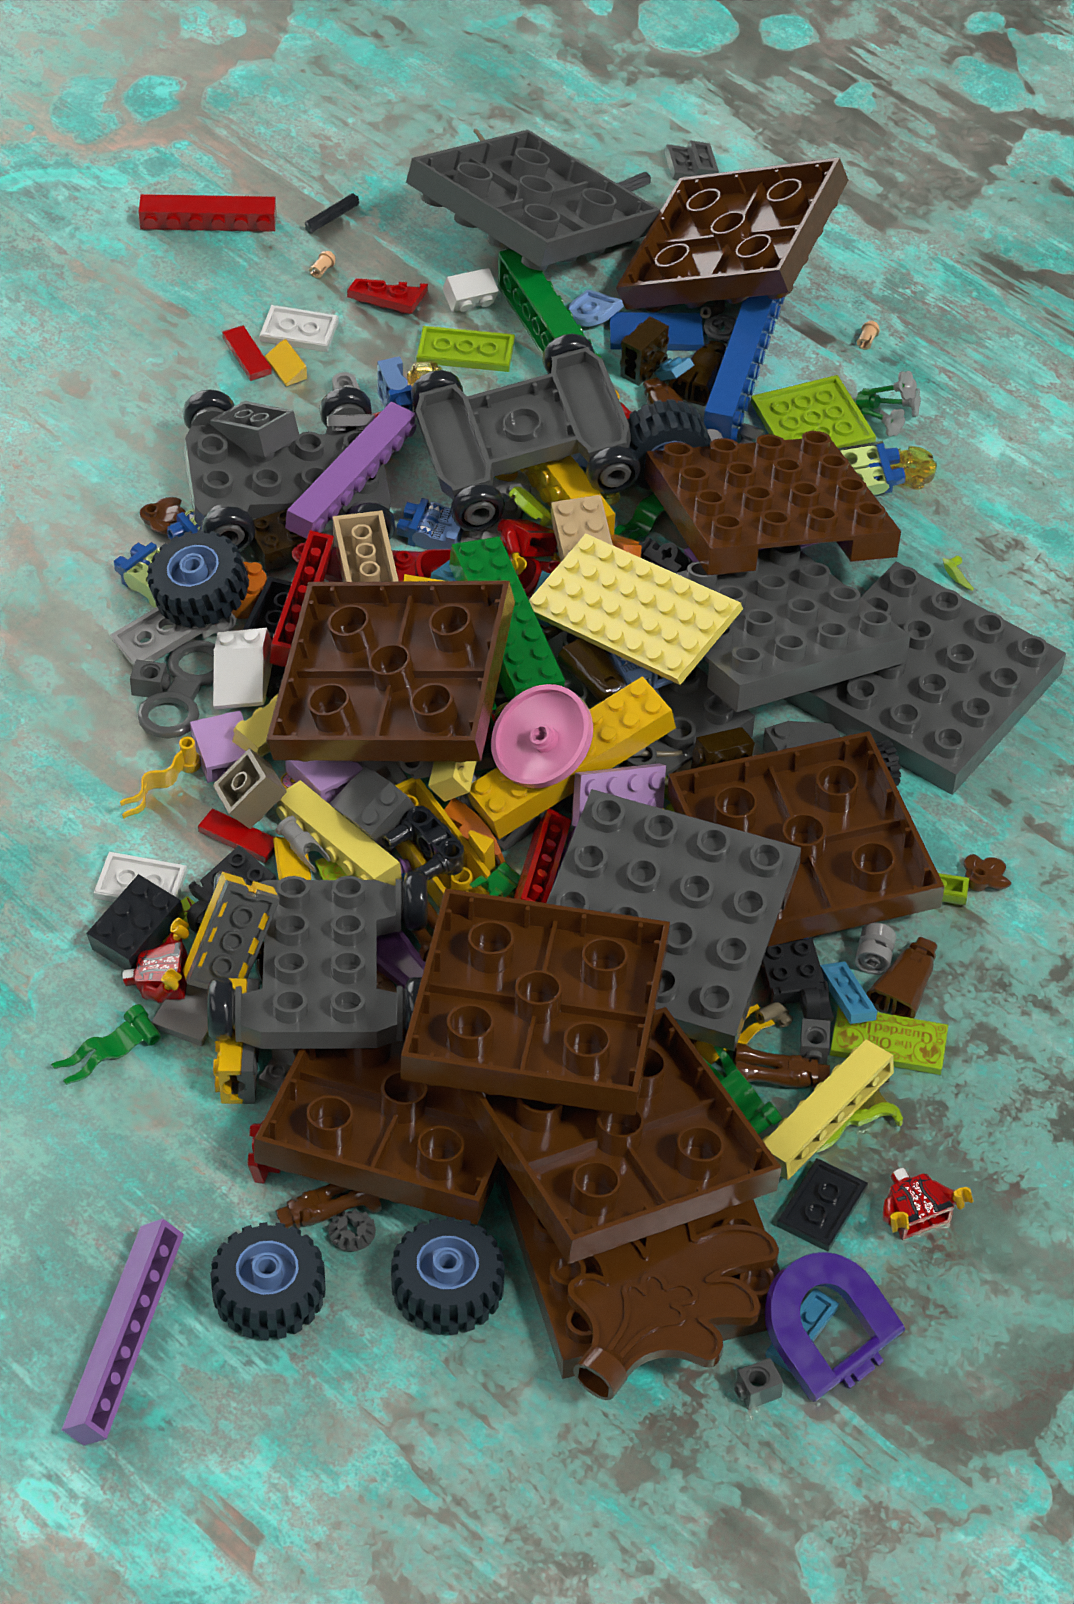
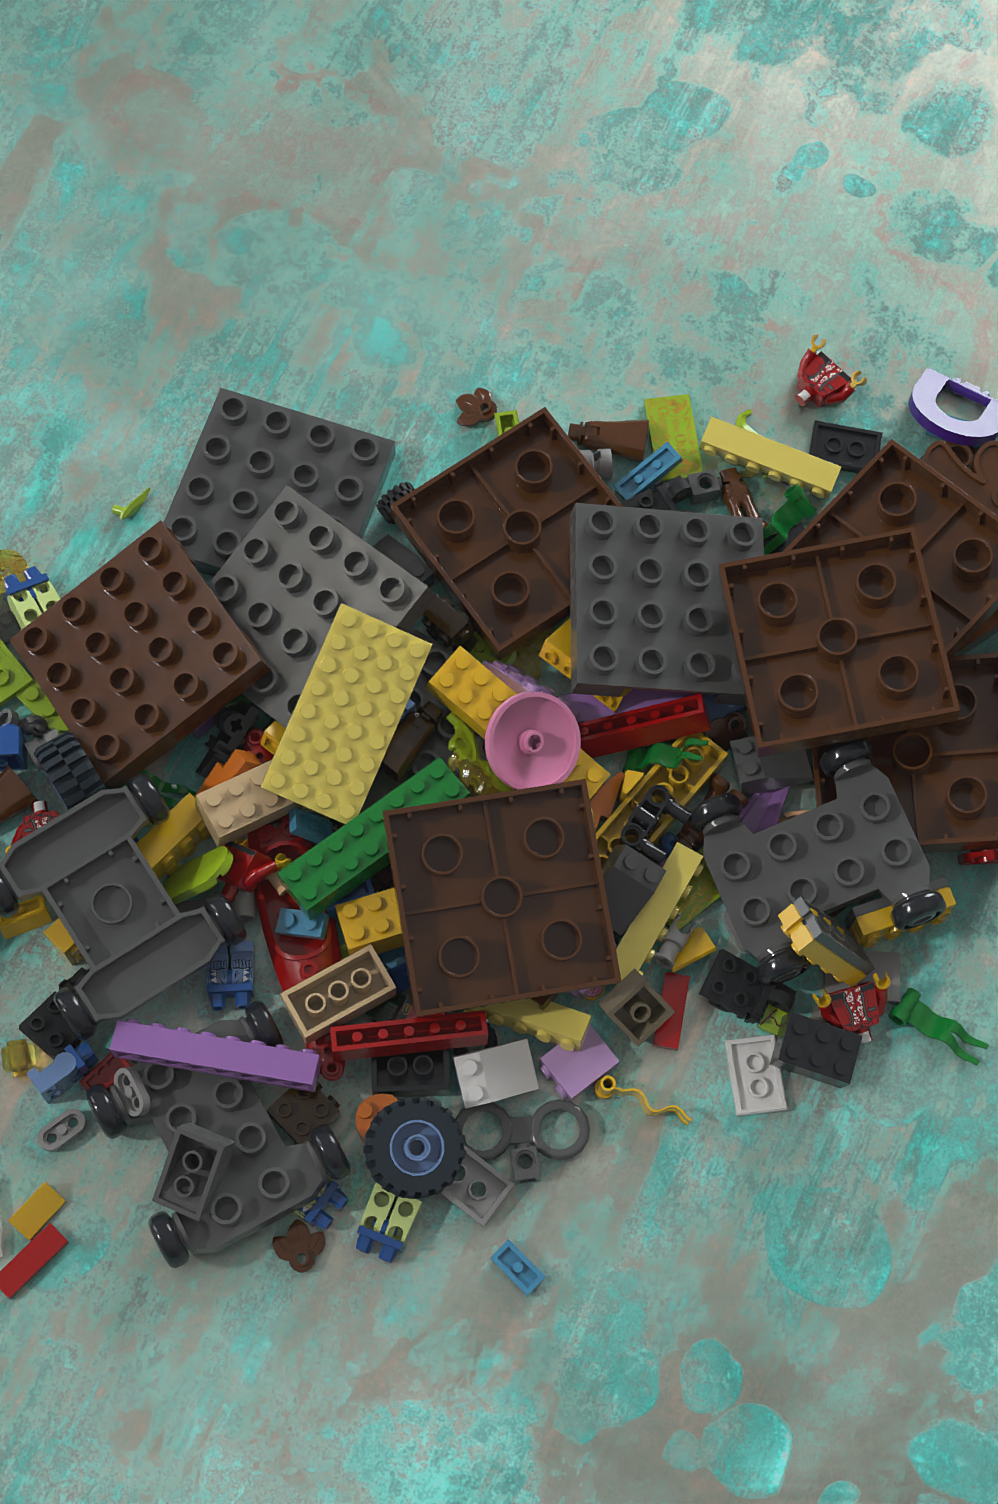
camera: 110 degrees left, 20 degrees up
none -> dark azure plate [490,1239,546,1297]

